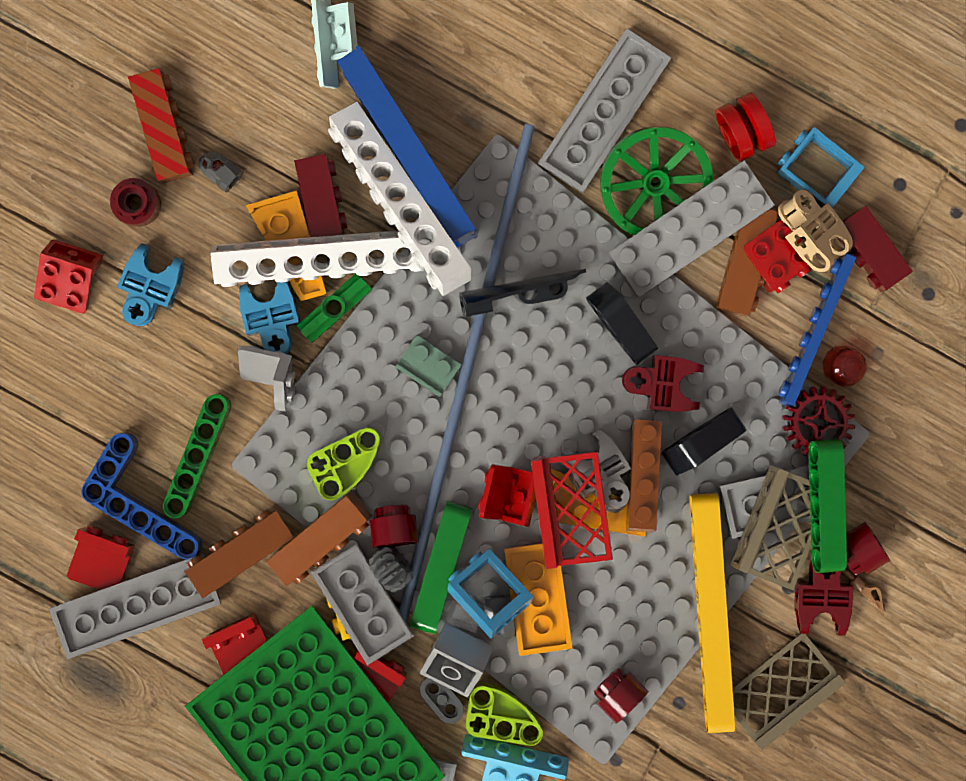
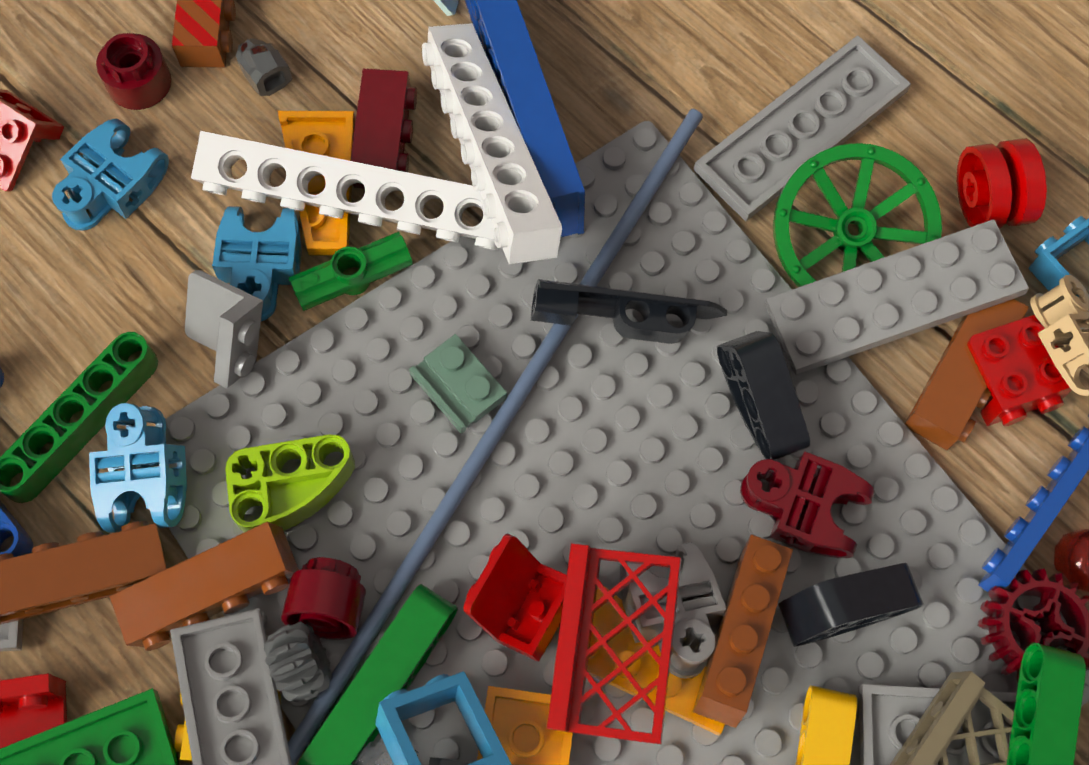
camera: 15 degrees right, 20 degrees down
none -> dark azure piece [89,403,187,533]

